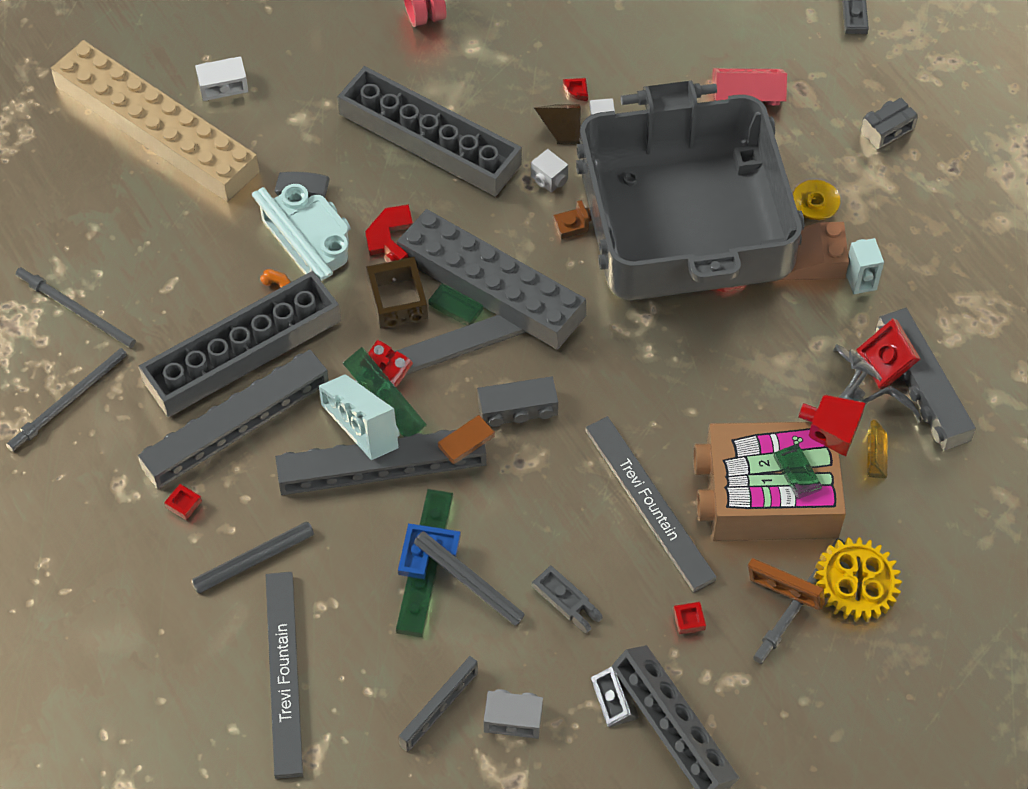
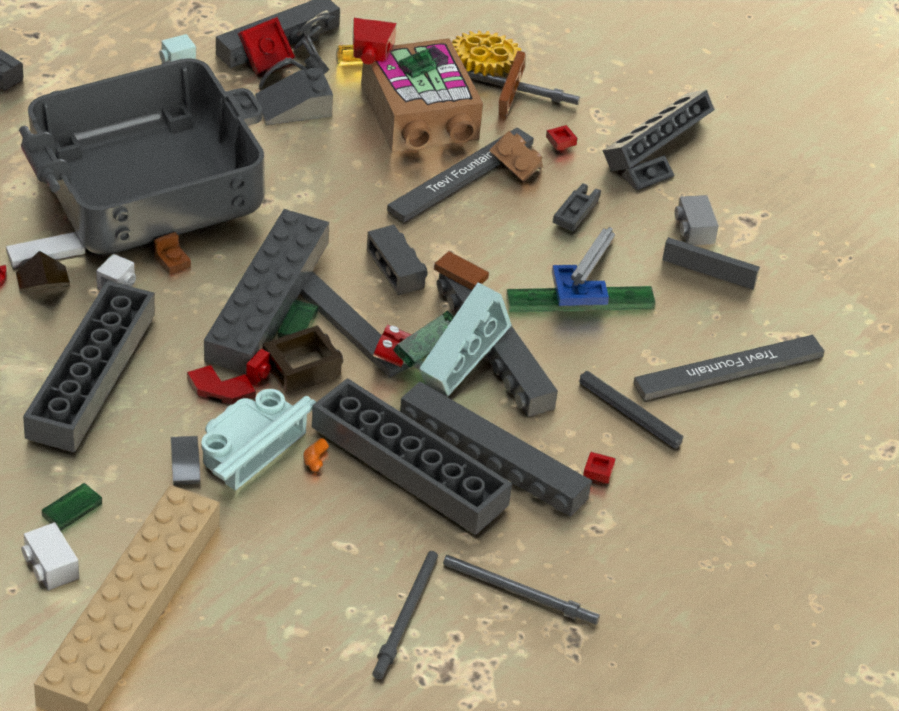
camera: 110 degrees left, 15 degrees down
none -> clear green tile [41,483,102,531]
none -> dark grey slope [255,68,333,125]
none -> medium nougat bracket [489,131,543,183]

